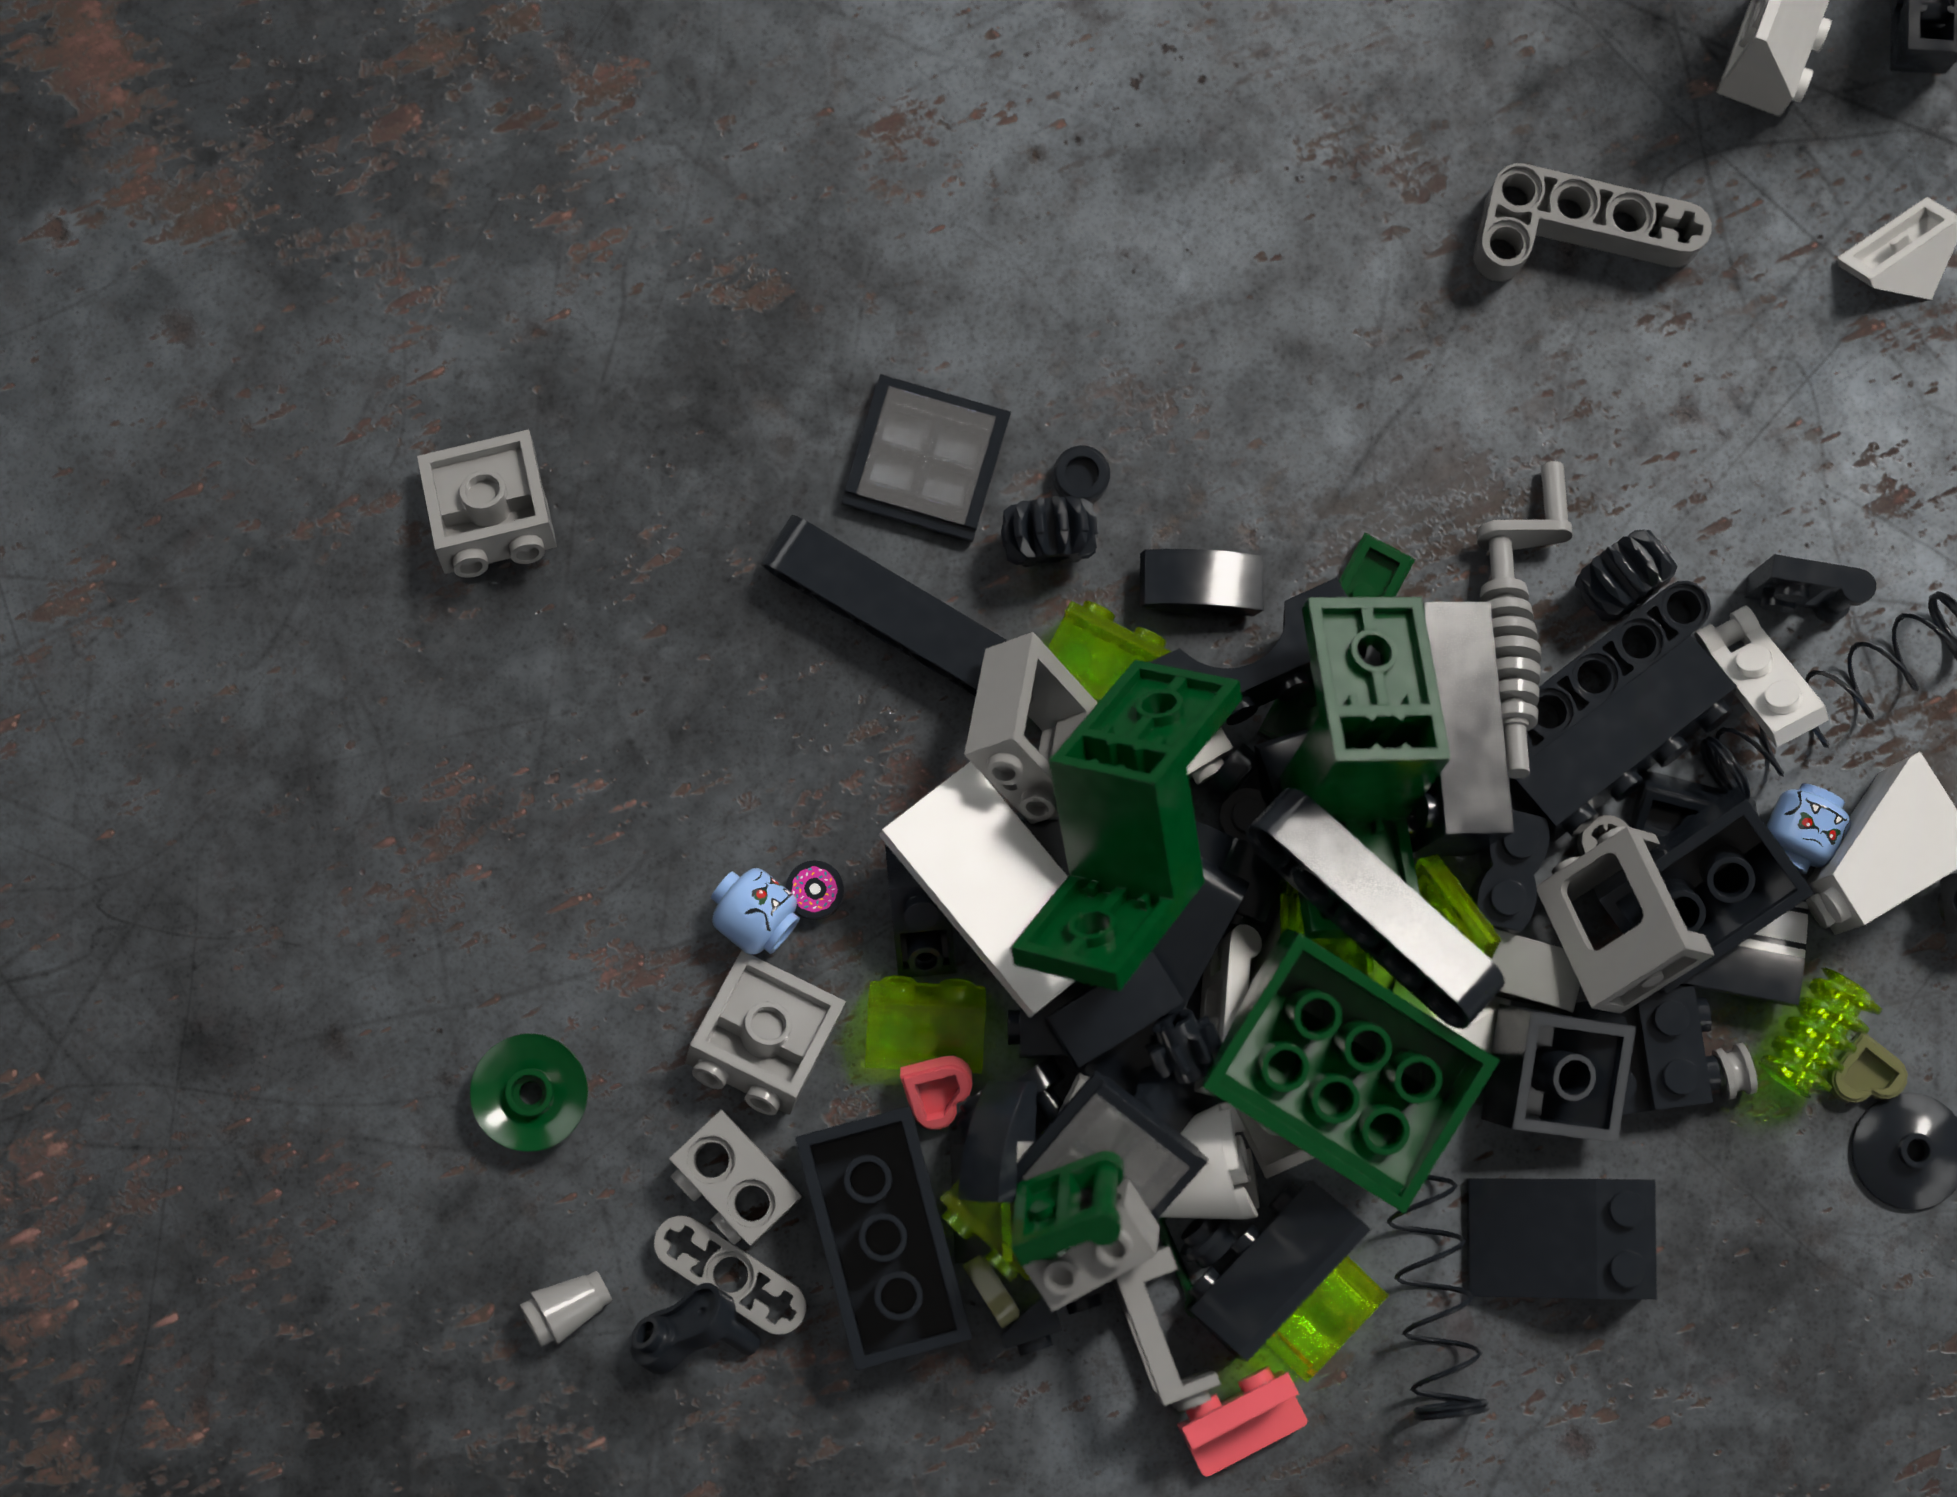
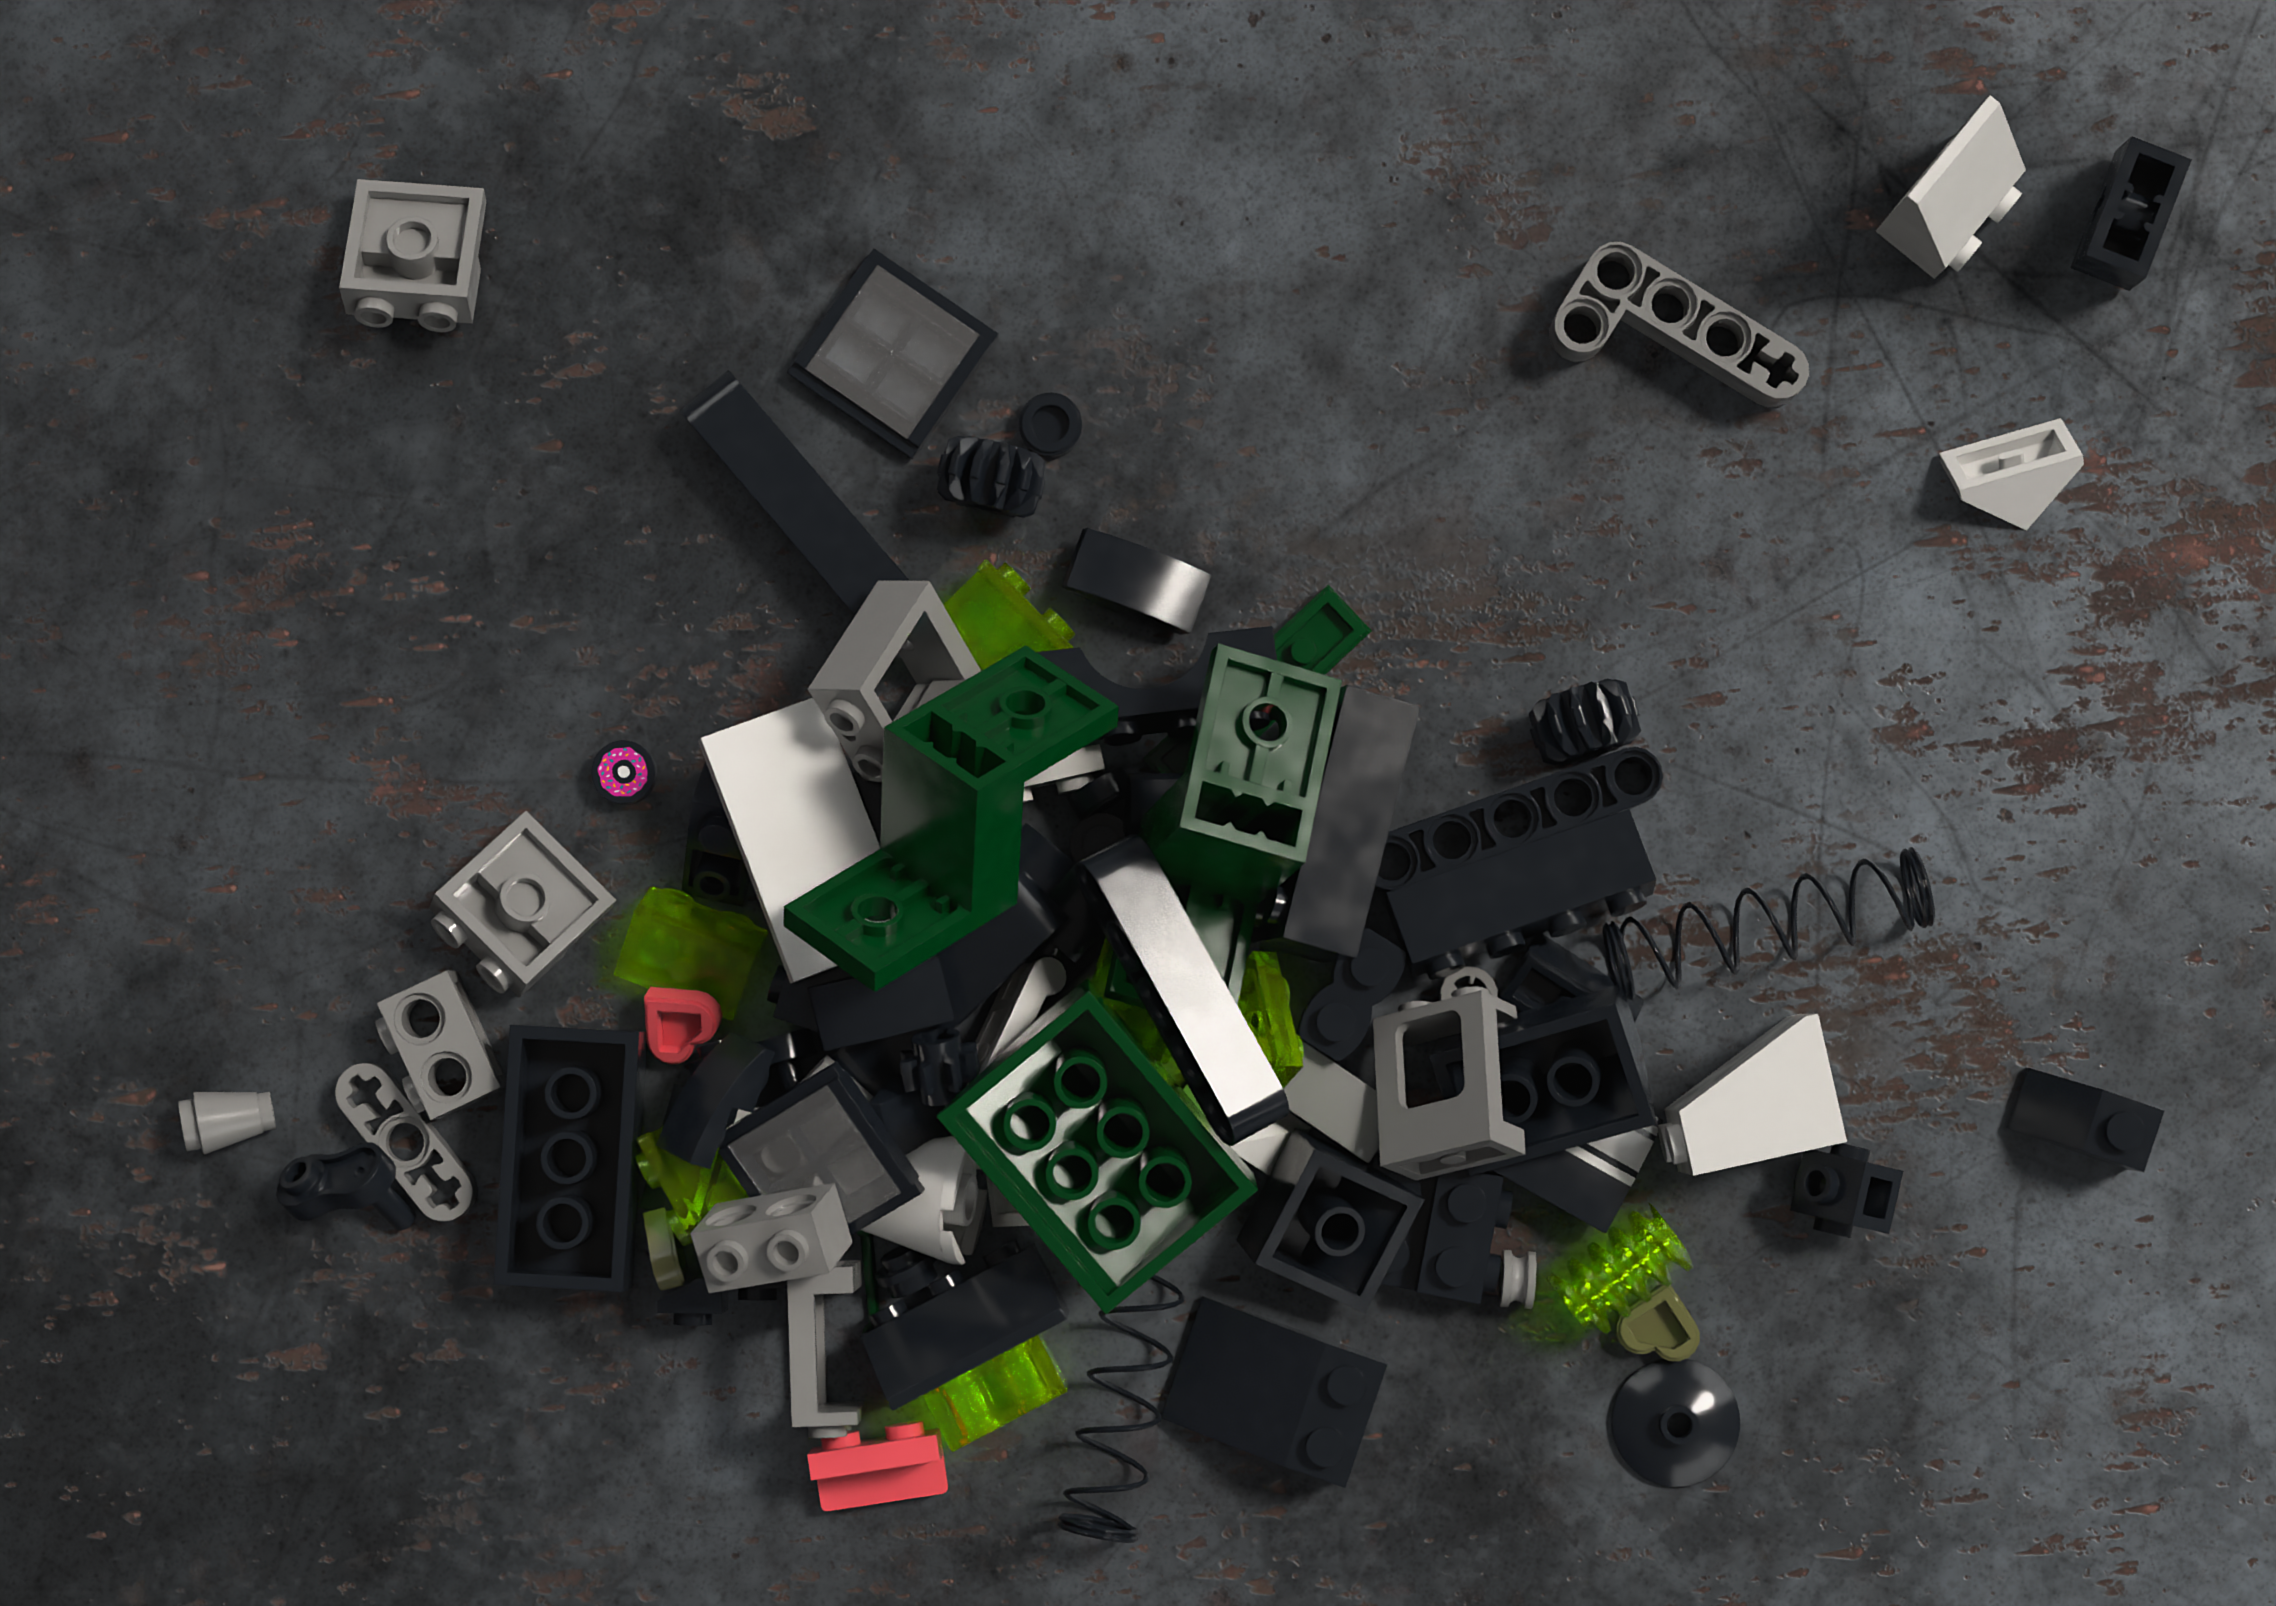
camera: 30 degrees right, 5 degrees up
dark green dish [470,1033,588,1152] -> none
light blue head [711,868,800,954] -> none
dark green plate [1011,1150,1124,1267] -> none
light grey piece [1477,461,1573,778] -> none
white plate [1694,605,1829,747] -> none
black plate [1745,554,1876,623] -> none
light blue head [1766,783,1851,874] -> none

